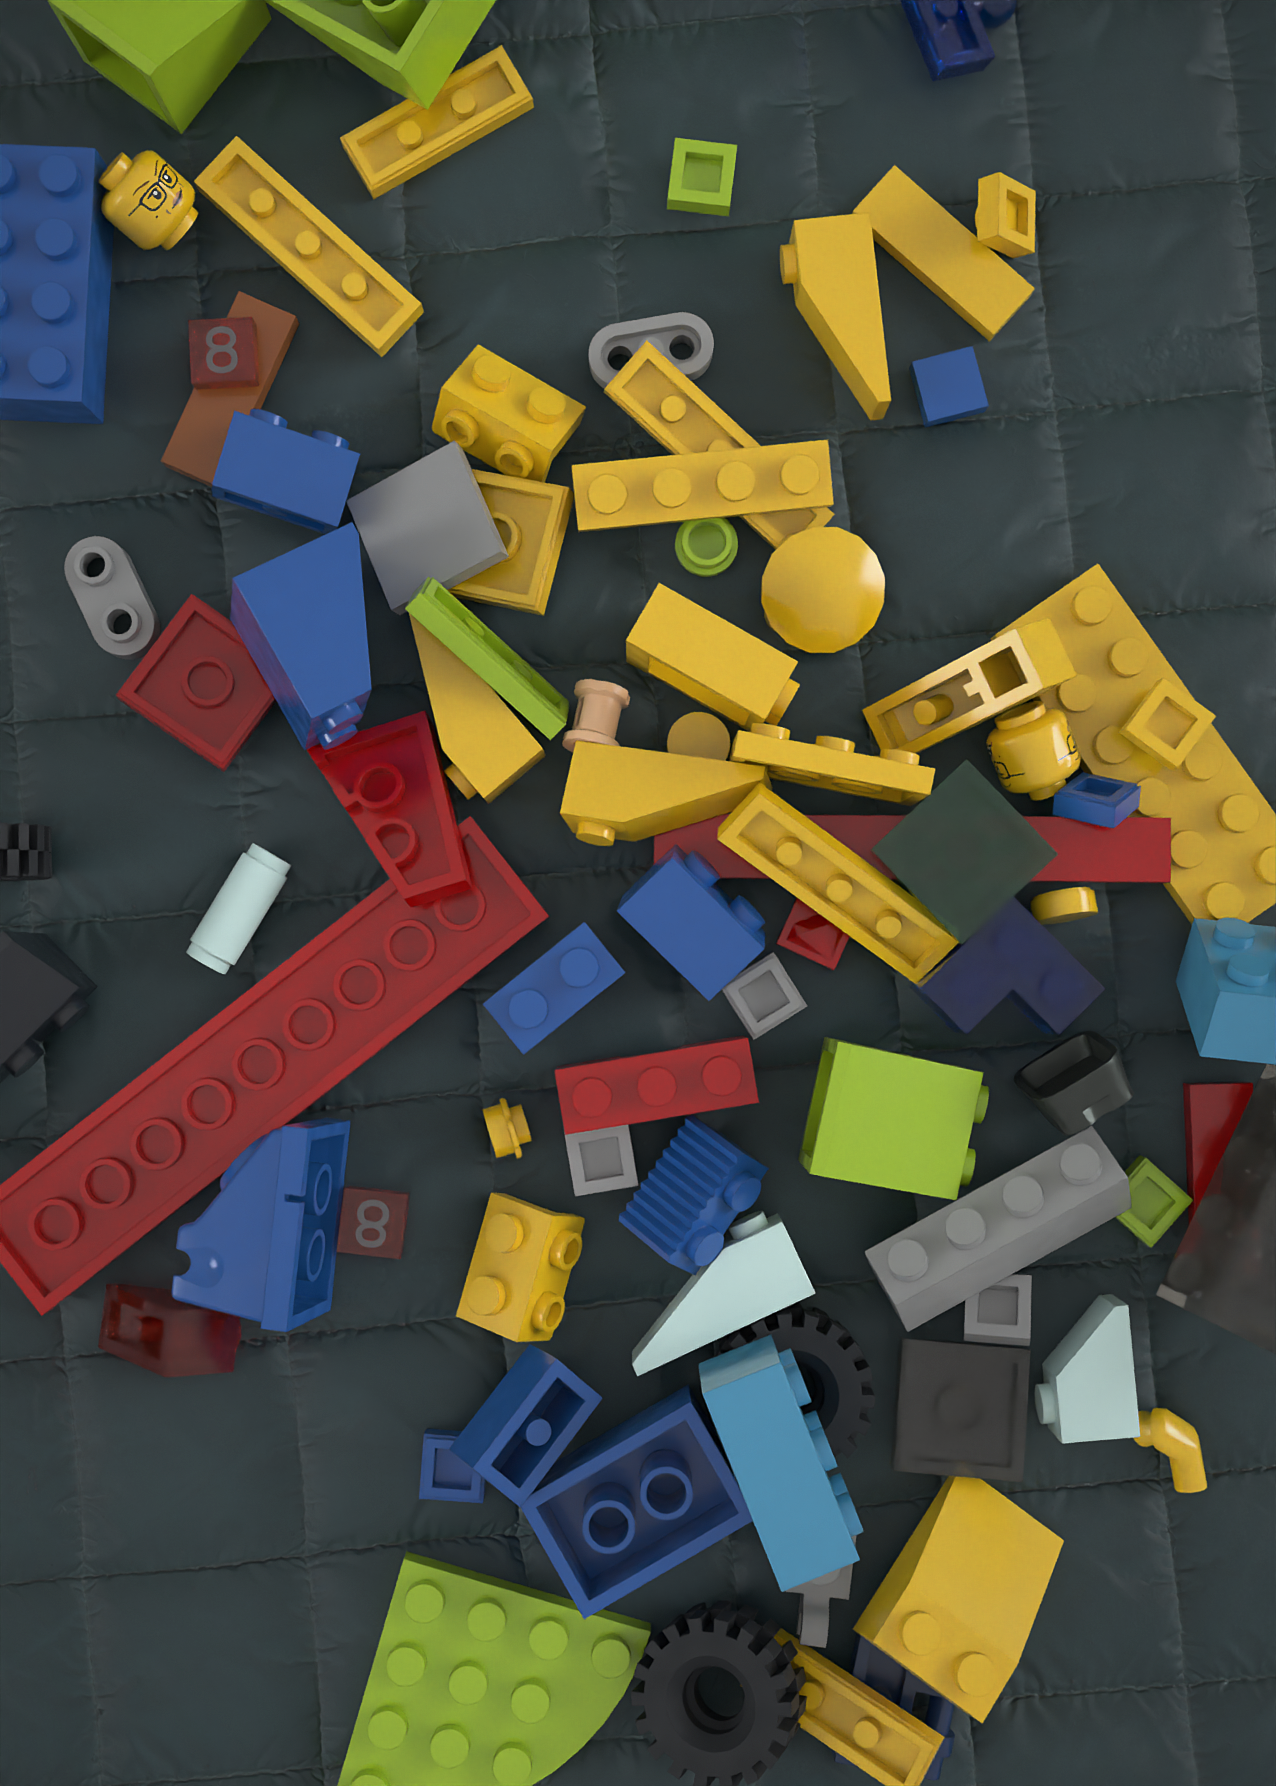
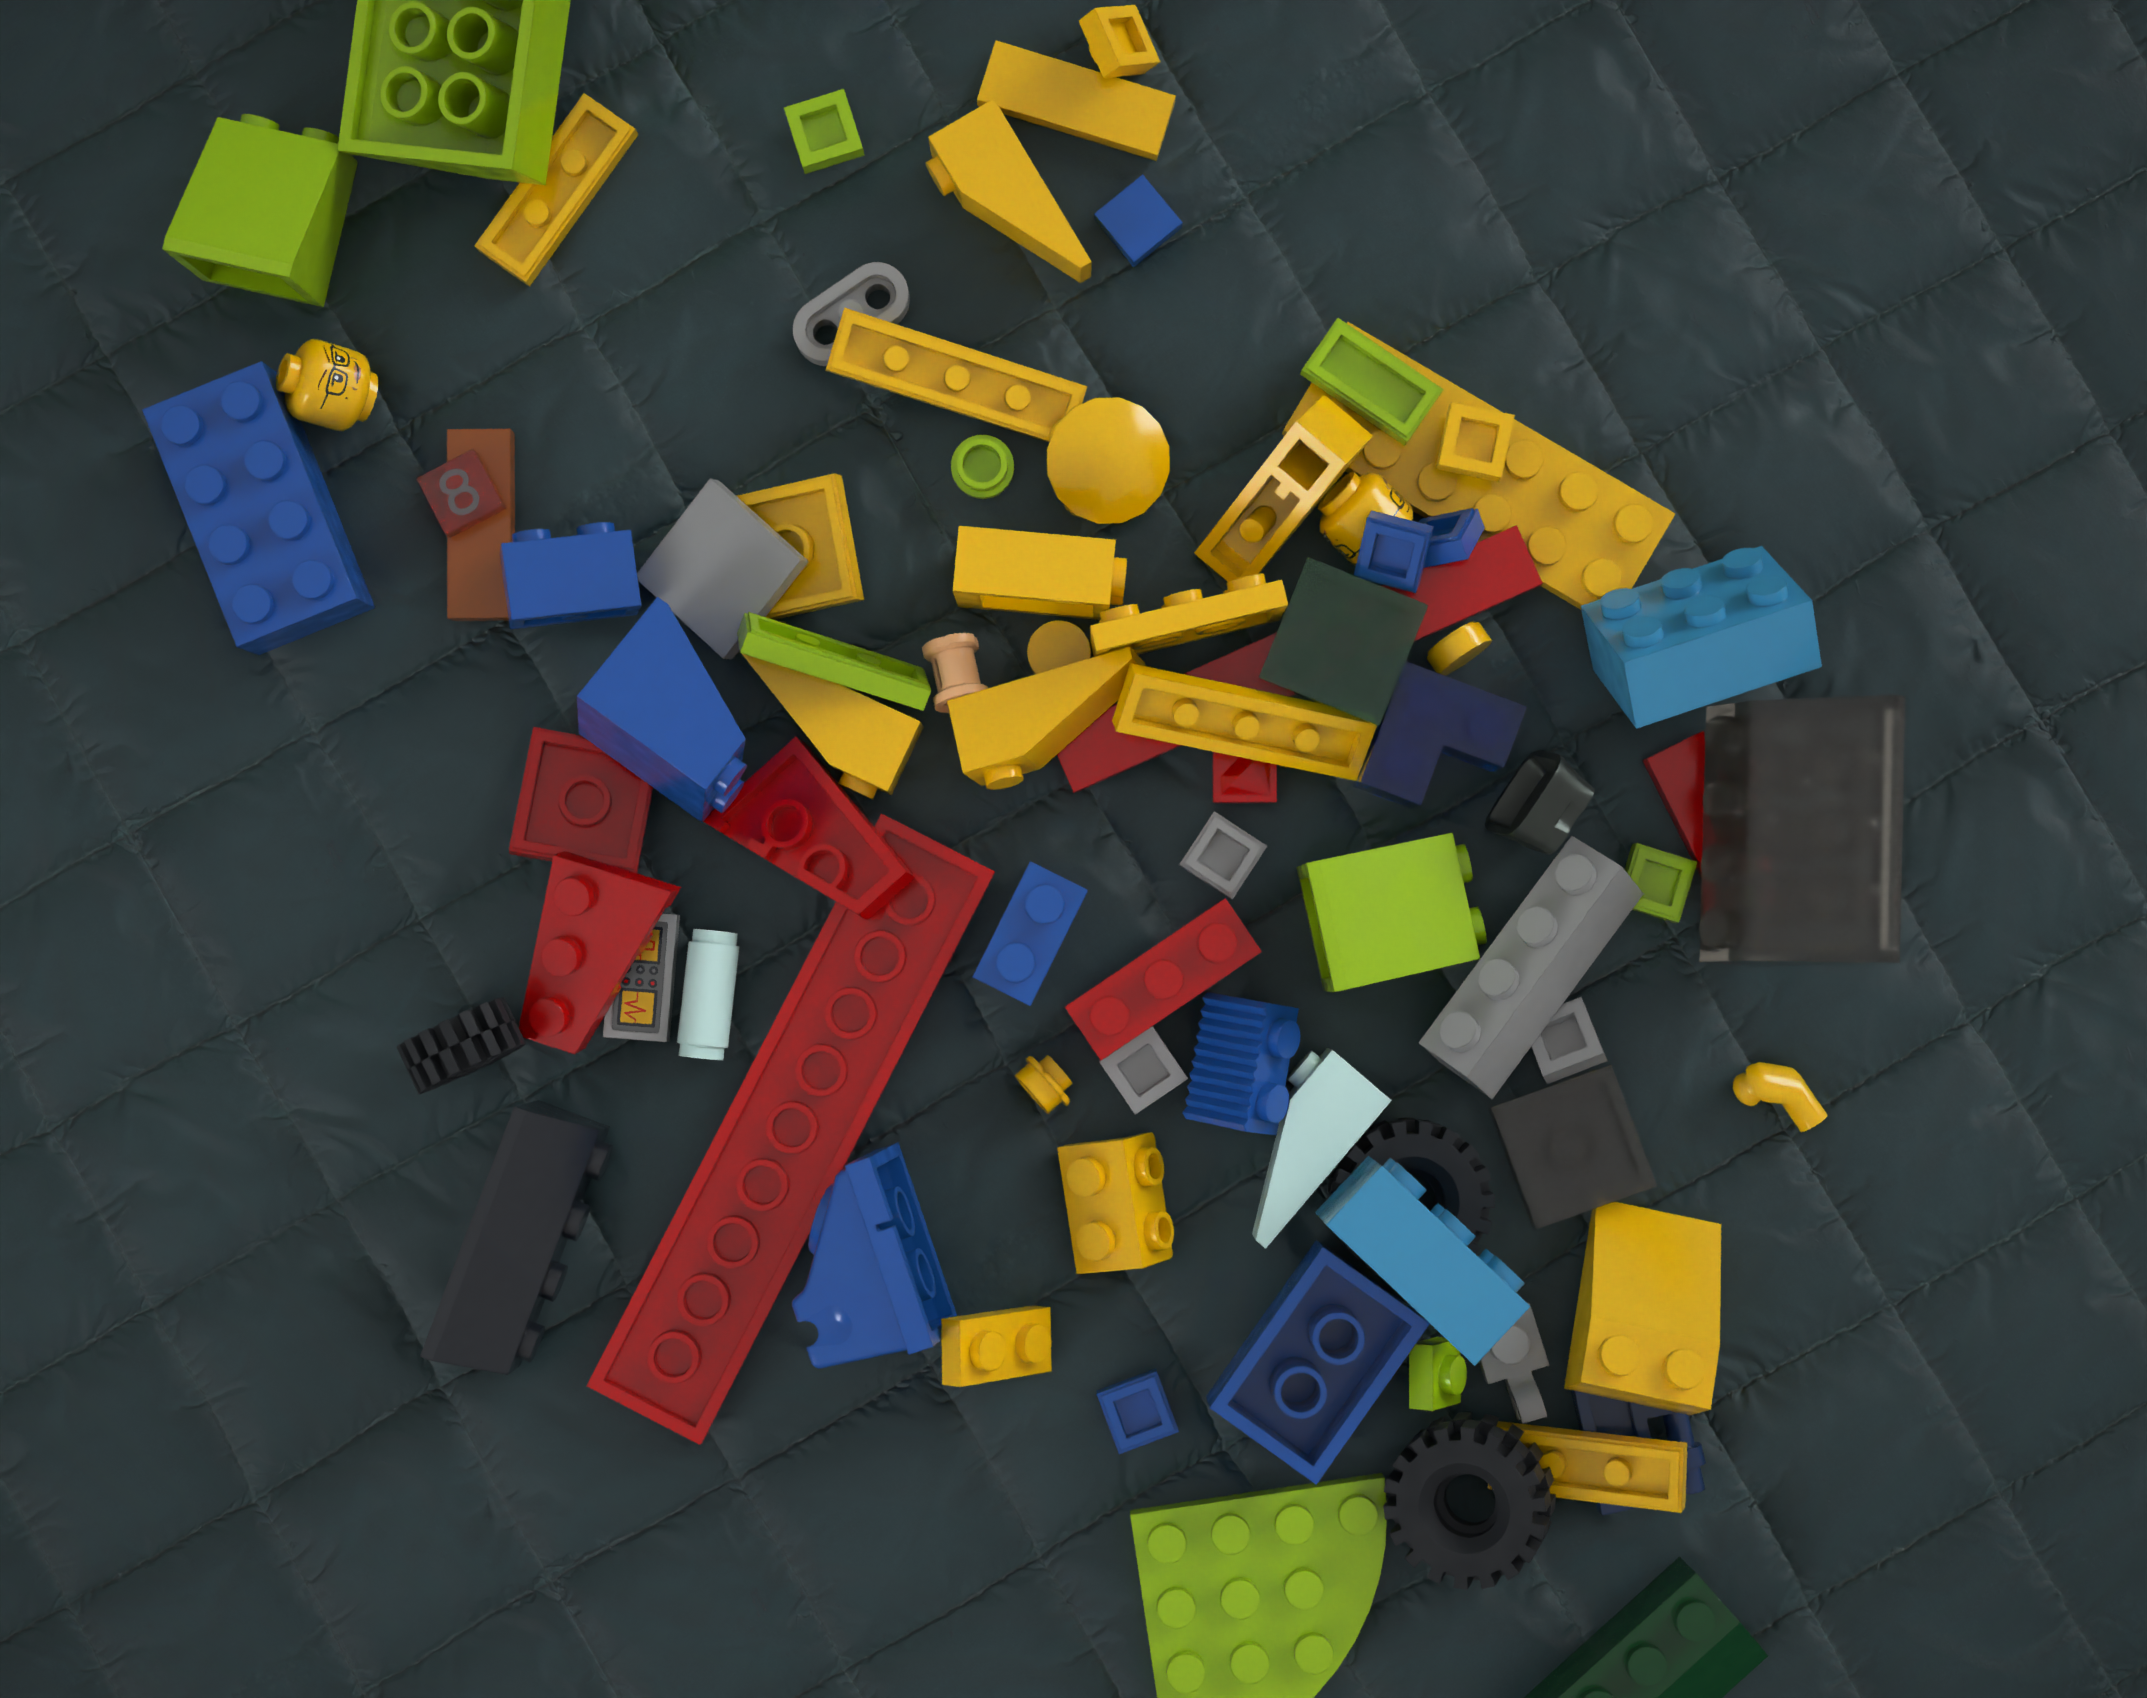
camera: 20 degrees left, 0 degrees up
light grey plate [64,536,160,660] -> none
clear red slope [98,1283,241,1377] -> none
yellow plate [194,136,424,357] -> none
clear red tile [336,1185,410,1259] -> none
yellow bracket [432,344,586,483] -> none
blue brick [449,1344,602,1508] -> none
yellow plate [571,440,834,532] -> none
blue brick [617,844,765,1001] -> none
light aqua slope [1035,1294,1140,1443] -> none
none -> red wing [519,851,681,1054]
none -> tile [603,914,680,1042]
none -> yellow plate [941,1305,1052,1387]
none -> lime tile [1300,318,1444,446]
none -> blue tile [1353,511,1434,593]
none -> lime plate [1409,1337,1467,1411]

